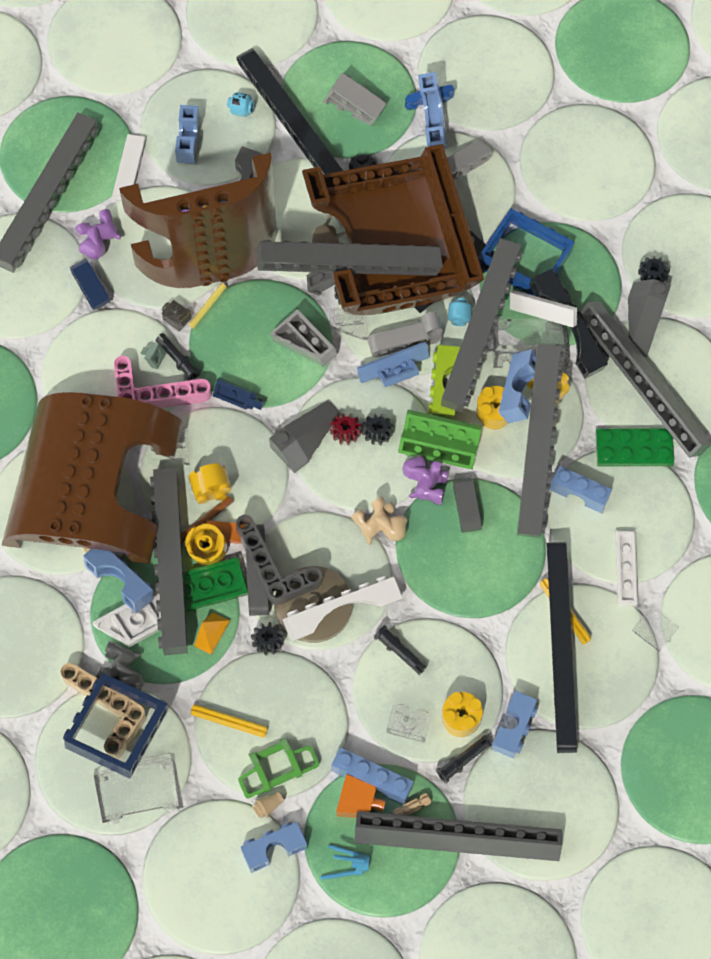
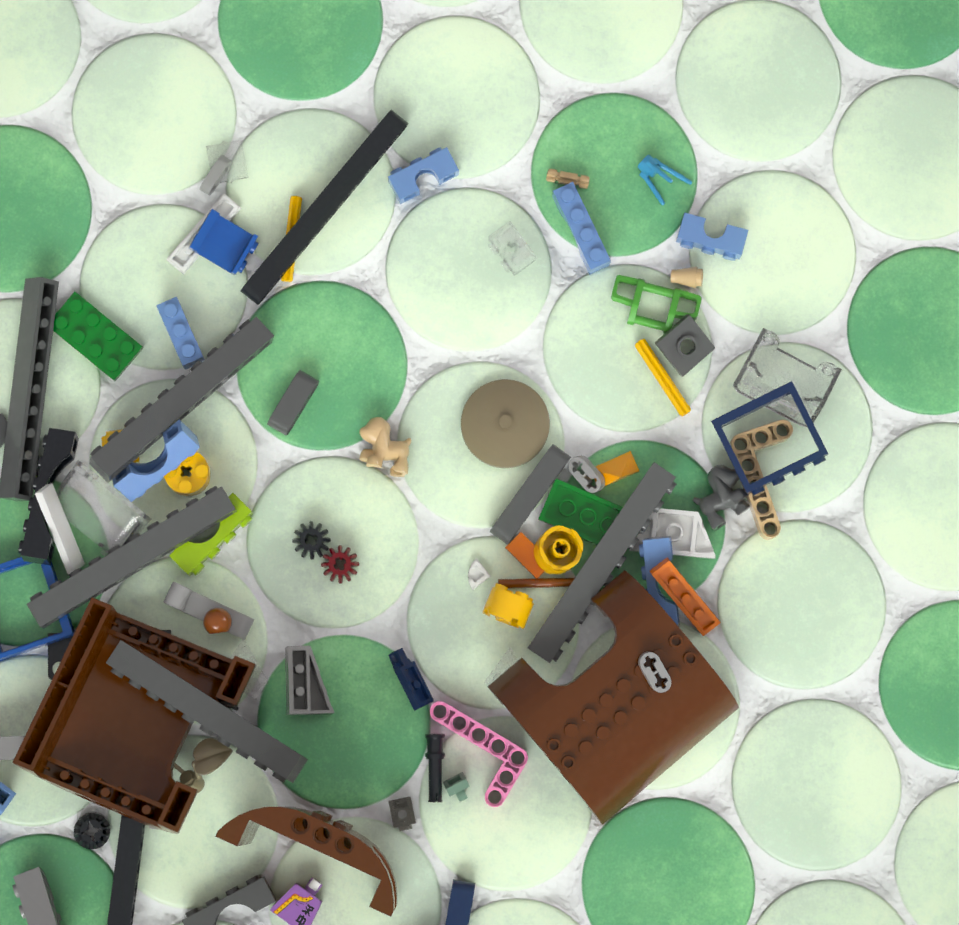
camera: 145 degrees left, 15 degrees up
light yellow bar [188,283,227,329] -> none
dark grey beam [236,515,322,605] -> none
black gear [251,621,285,656] -> none
dark grey wedge [269,400,340,474] -> none
white arch [283,575,402,642] -> none
orange torso [336,774,386,818] -> none
dark grey brick [354,811,562,861] -> none
medium blue bracket [357,342,430,387] -> none
black pin [374,625,428,676] -> none
bright green brick [398,410,482,470] -> none
medium lavender animal [402,455,449,505] -> none
black pin [435,735,492,784] -> none
yellow brick [441,692,483,737] -> none
medium azure head [447,298,473,326] -> none
none -> blue panel [189,209,259,275]
none -> light grey beam [200,155,232,196]
none -> dark orange piece [203,608,232,634]
none -> white tile [468,559,490,590]
none -> light grey beam [568,455,605,493]
none -> light grey beam [638,652,671,693]
none -> orange plate [650,557,721,636]
none -> dark grey piece [655,314,715,377]

